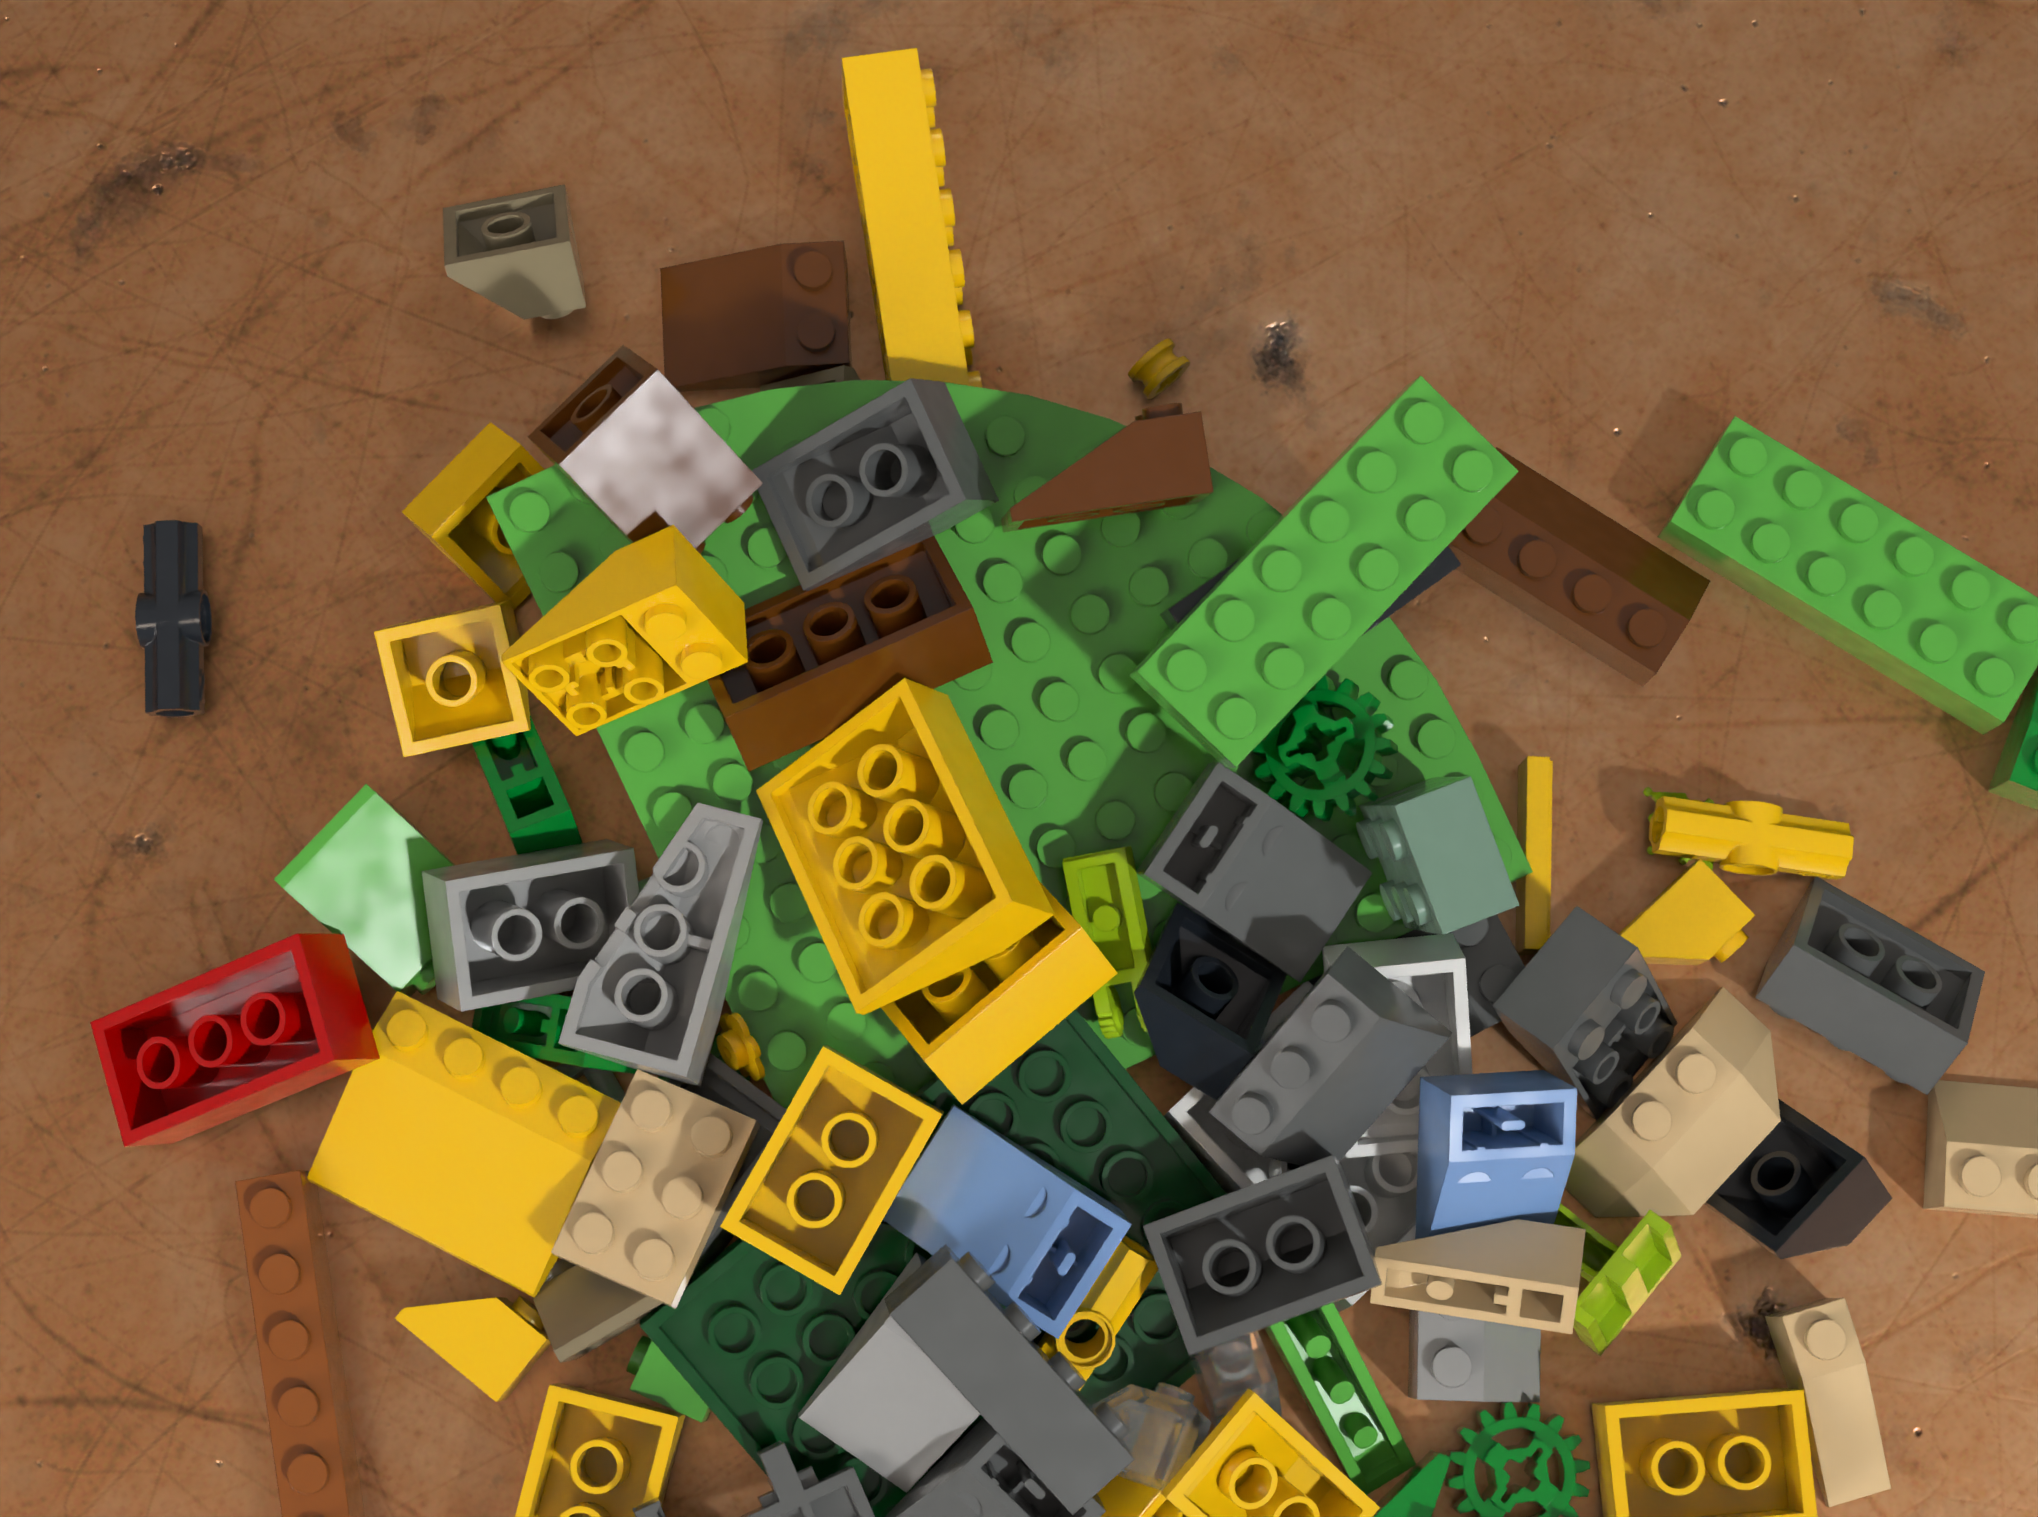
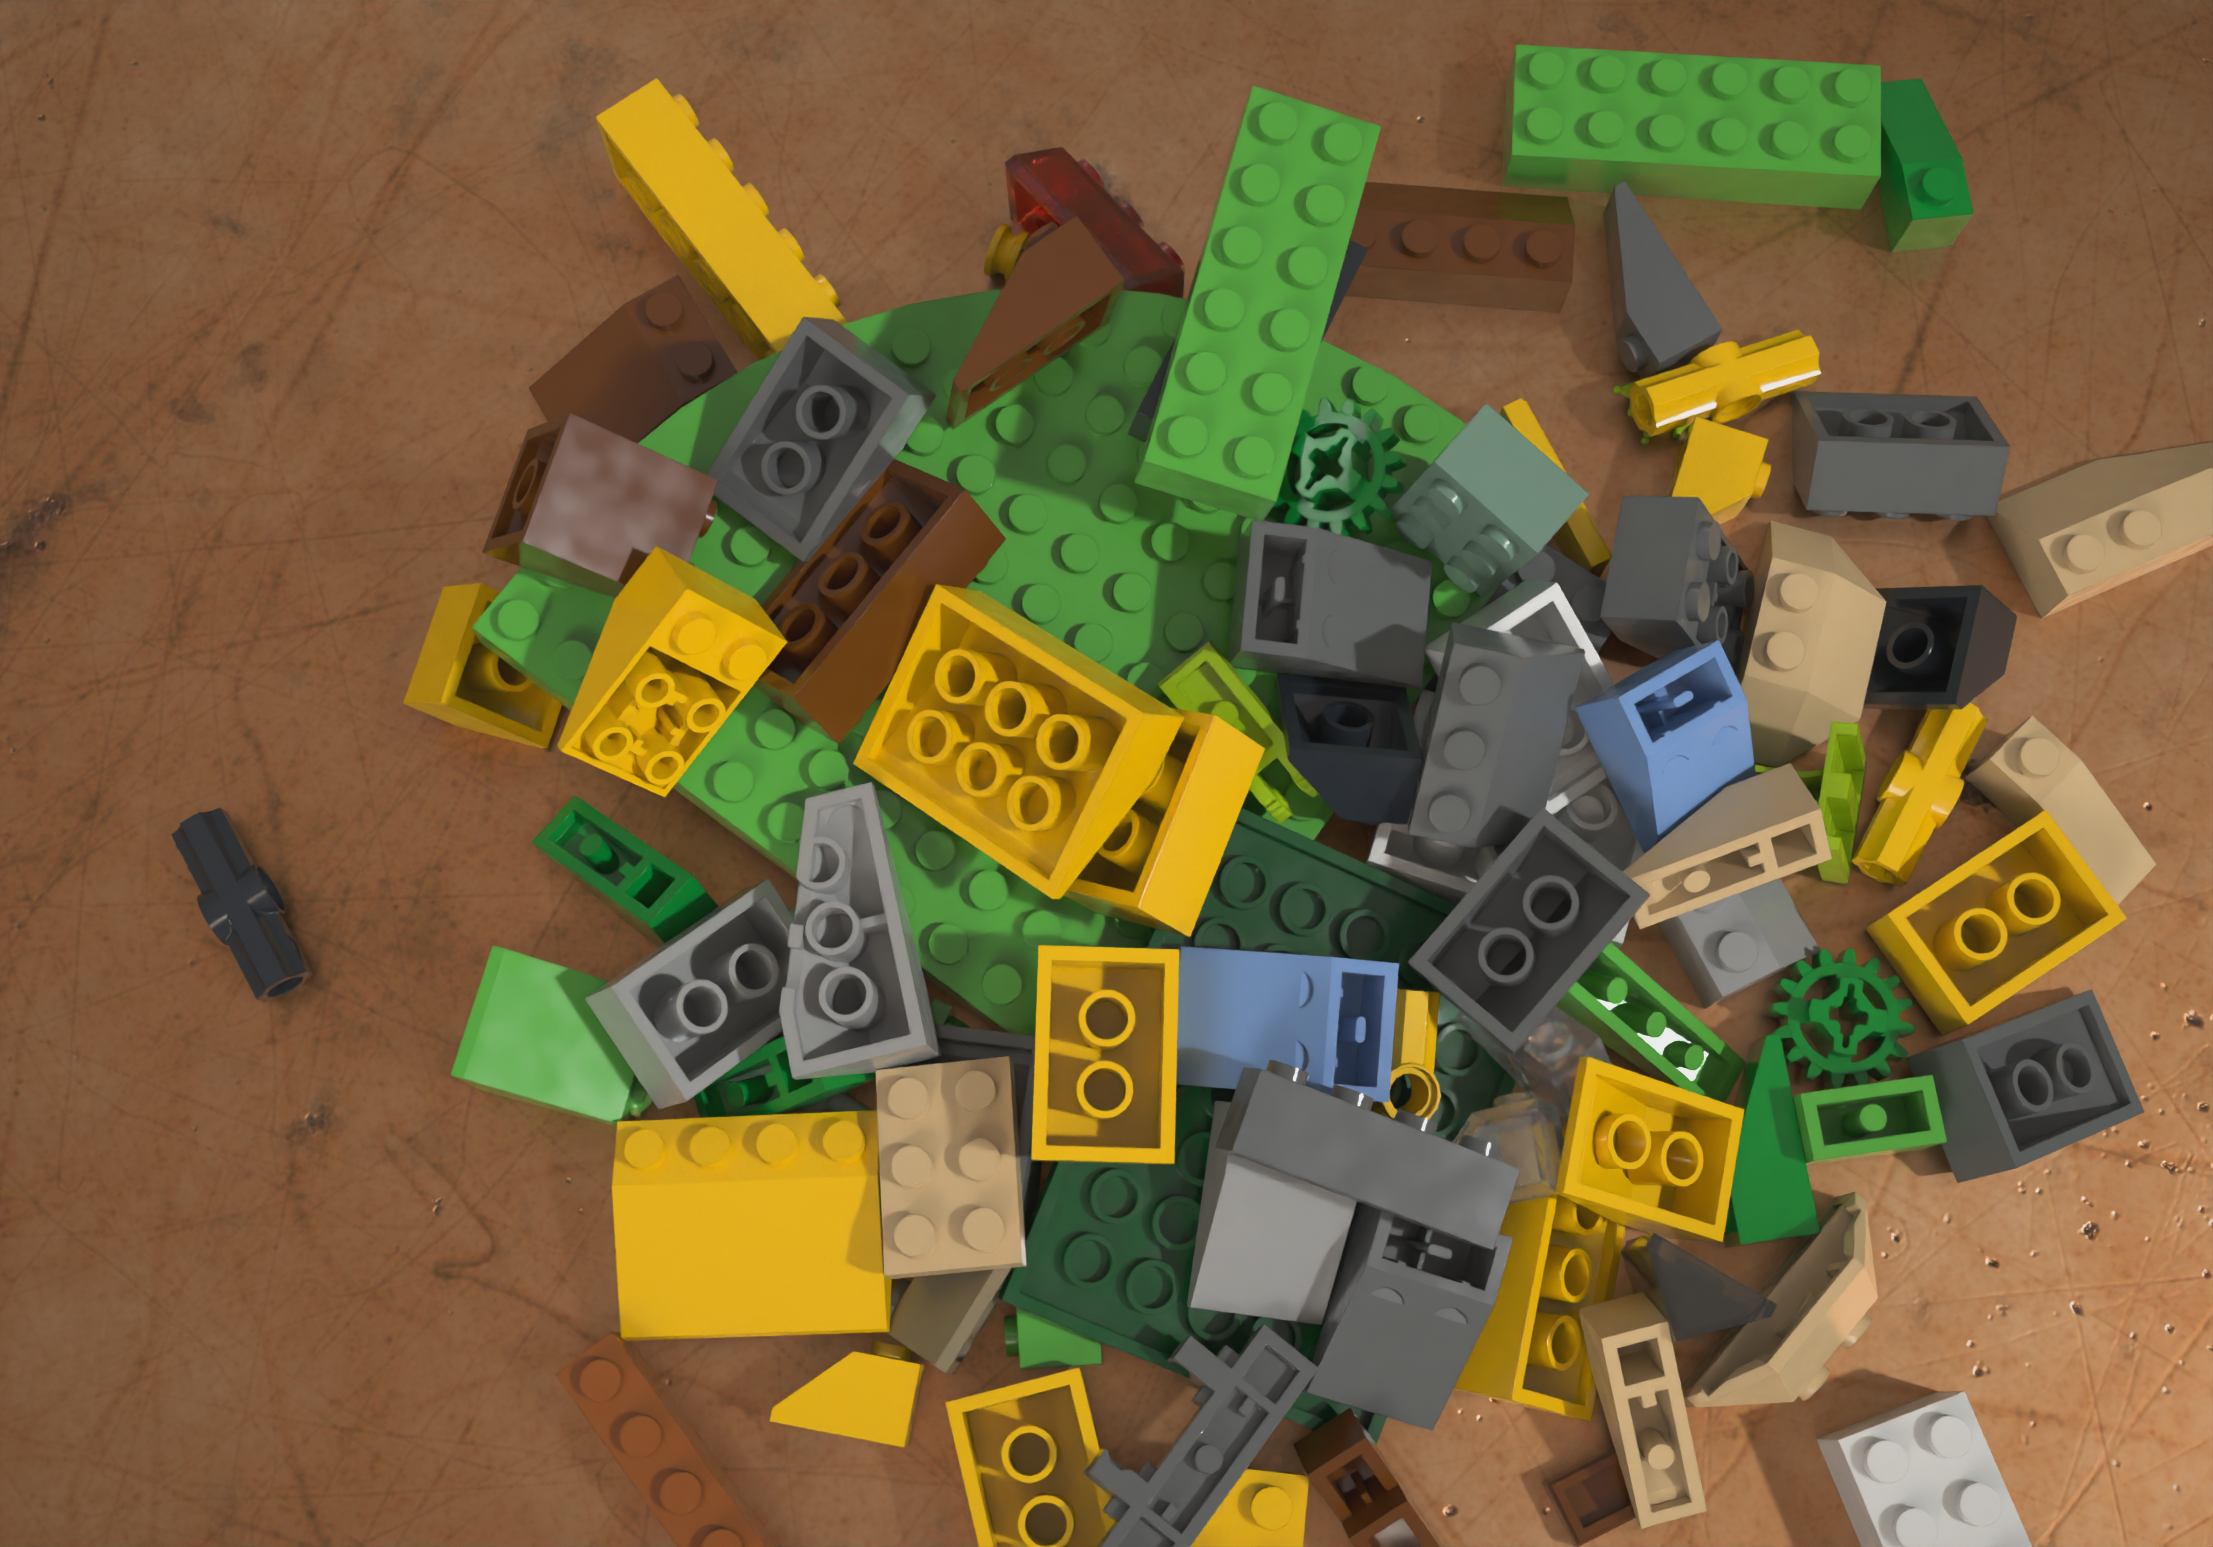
camera: 25 degrees left, 5 degrees down
red brick [90,933,380,1147] -> none
yellow slope [374,599,531,757] -> none
dark tan slope [443,184,586,319] -> none
yellow plant [717,1012,765,1081] -> none
none -> clear red slope [1005,147,1185,298]
none -> dark grey slope [1603,181,1723,379]
none -> yellow piece [1851,703,1988,887]

